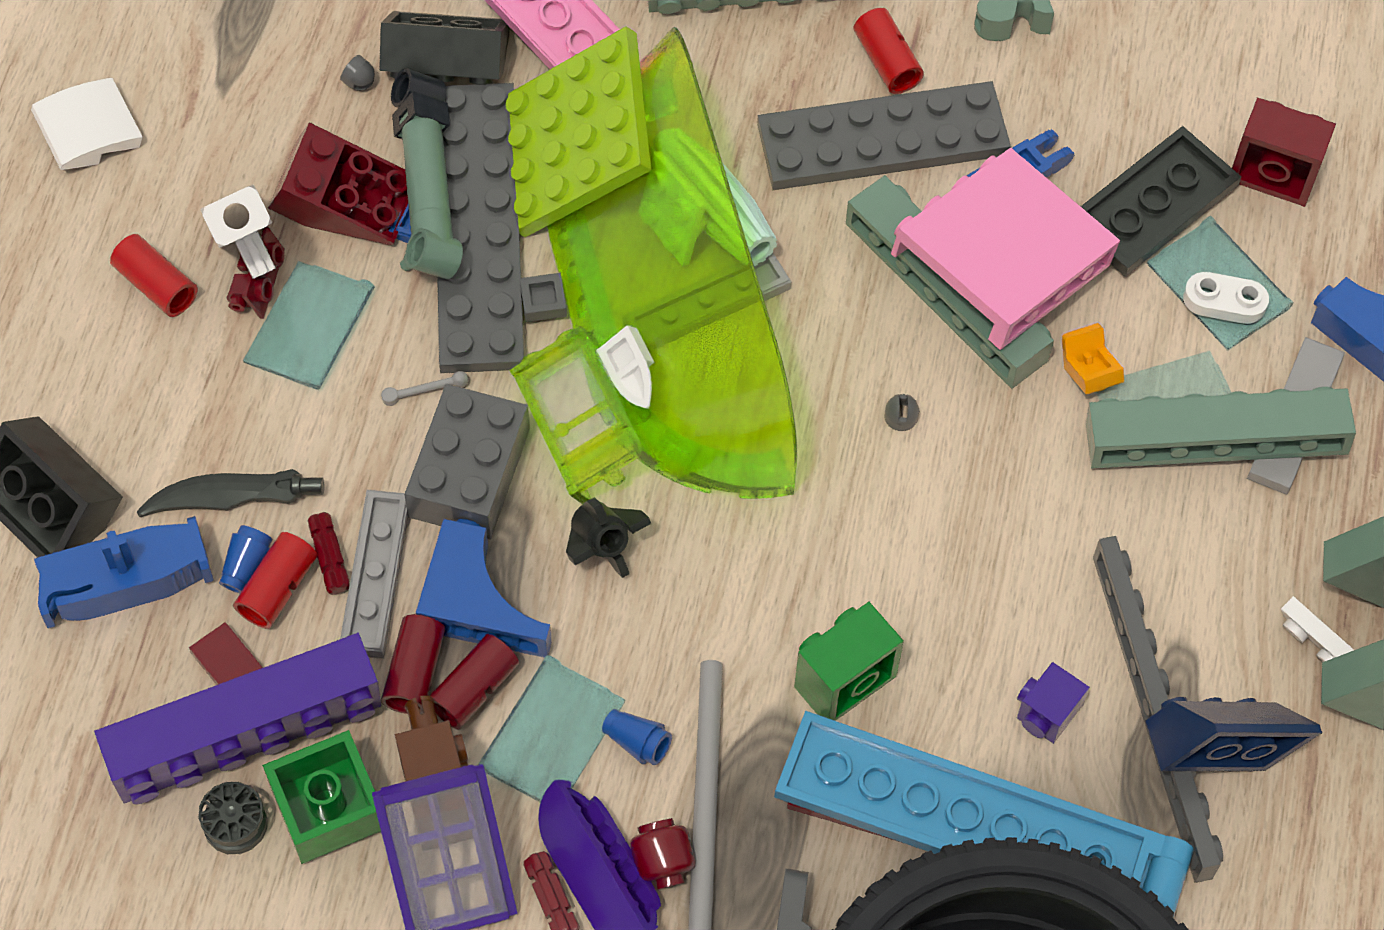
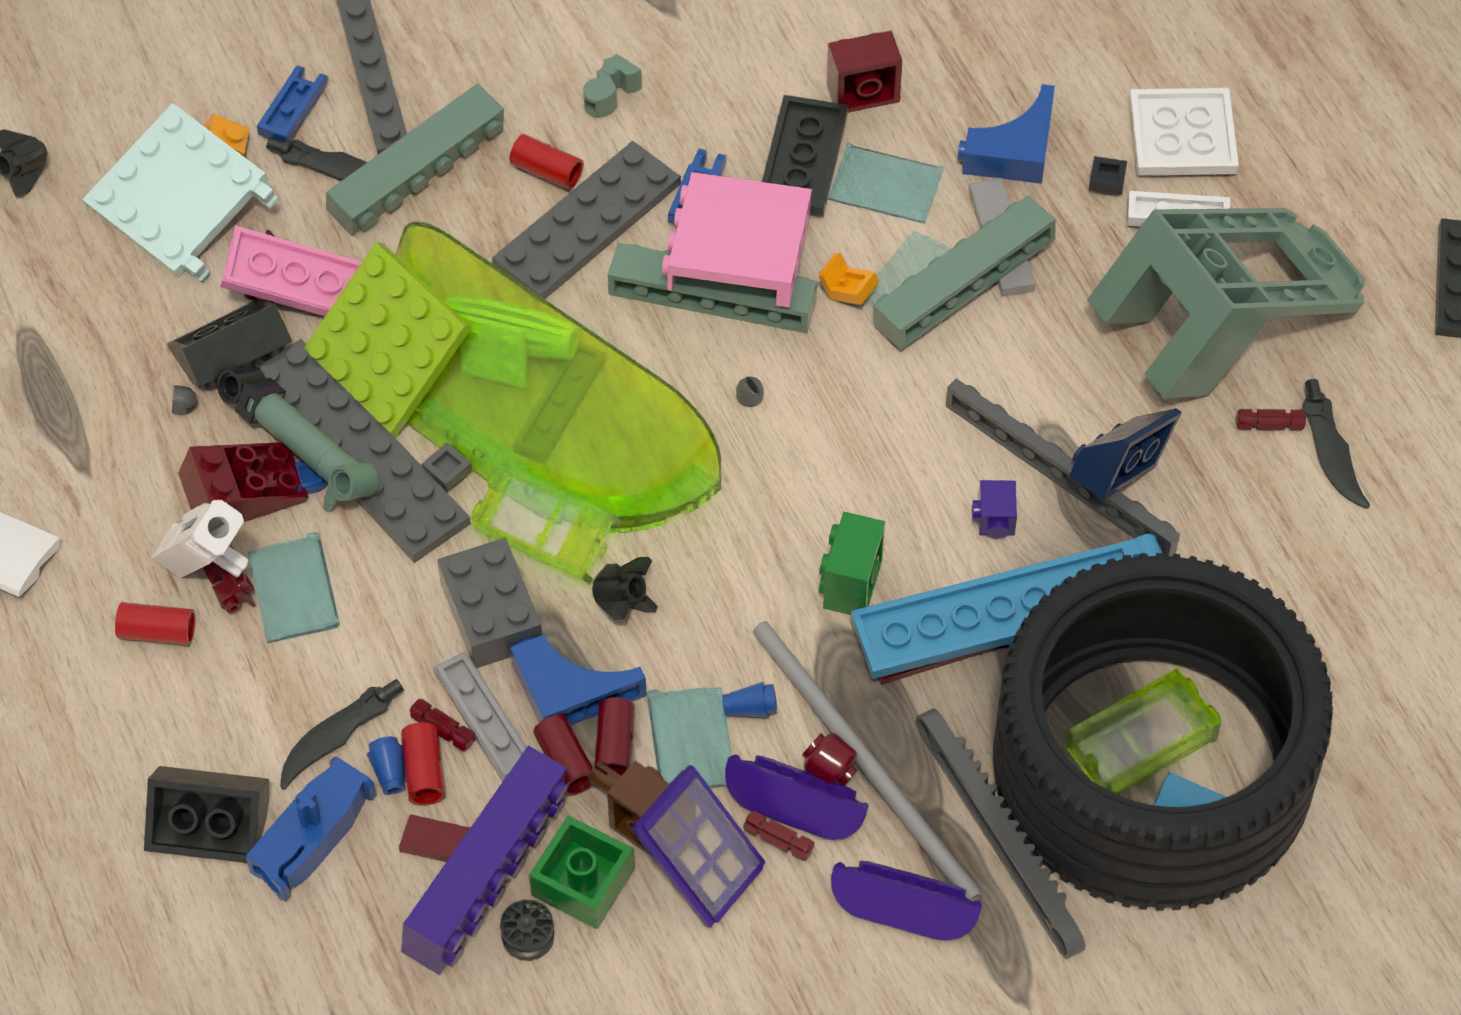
camera: 35 degrees left, 5 degrees down
light grey hinge [381,371,469,406] -> none
white plate [597,325,655,409] -> none
white plate [1183,272,1269,324] -> none
white plate [1281,596,1354,662] -> none

